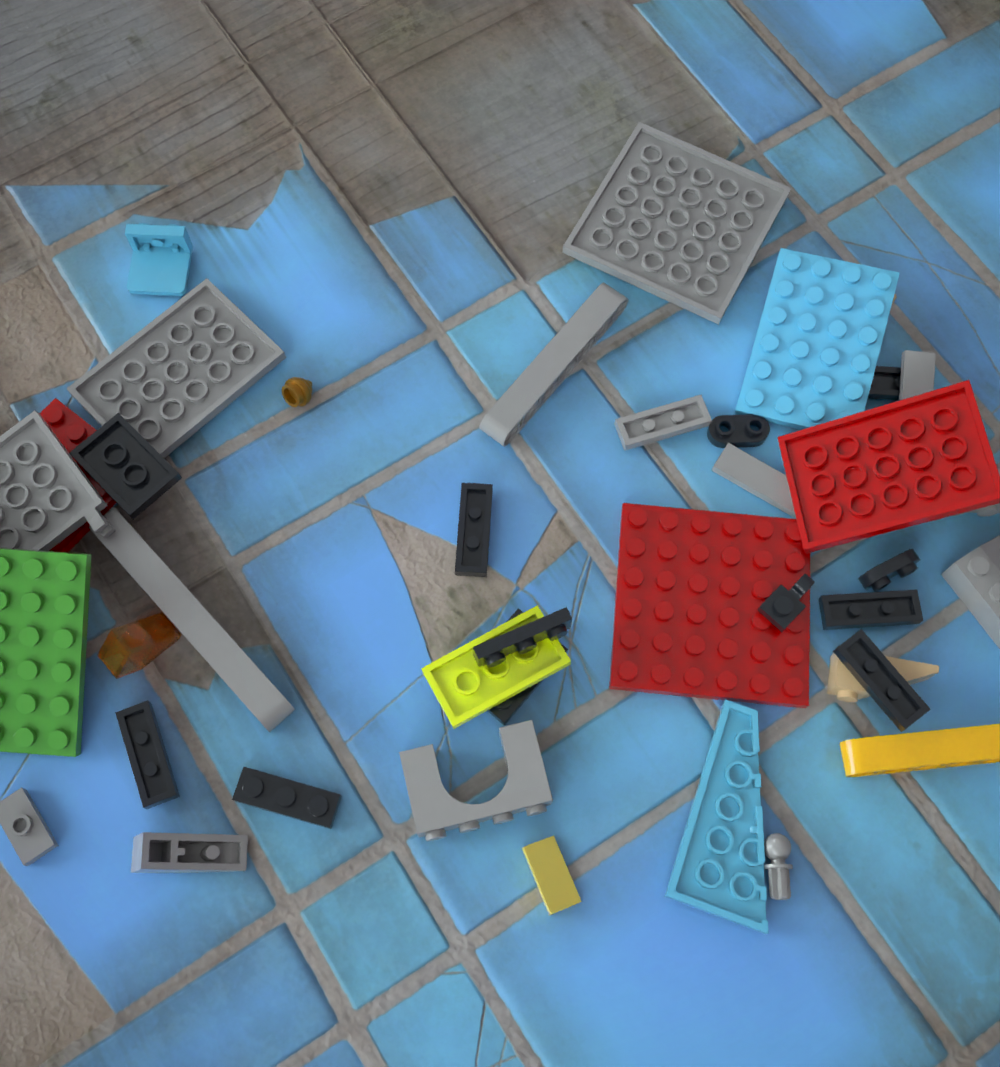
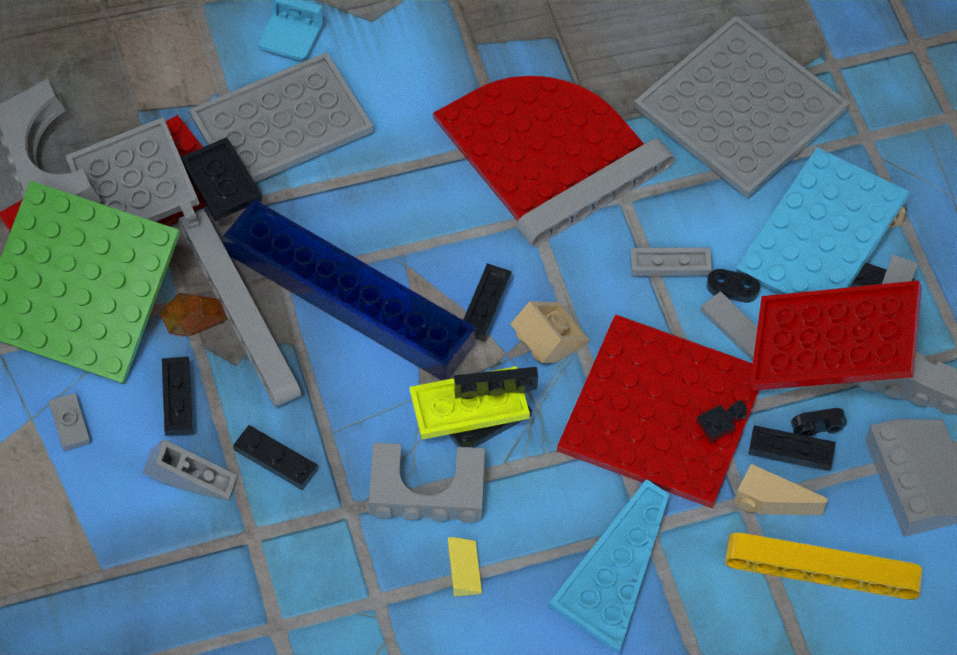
camera: 15 degrees right, 10 degrees down
pearl gold plate [281,377,312,407] -> none
light grey axle [764,833,793,900] -> none
black plate [833,629,931,732] -> none
none -> clear blue brick [223,199,476,381]
none -> red plate [433,76,644,222]
none -> tan slope [510,301,590,363]

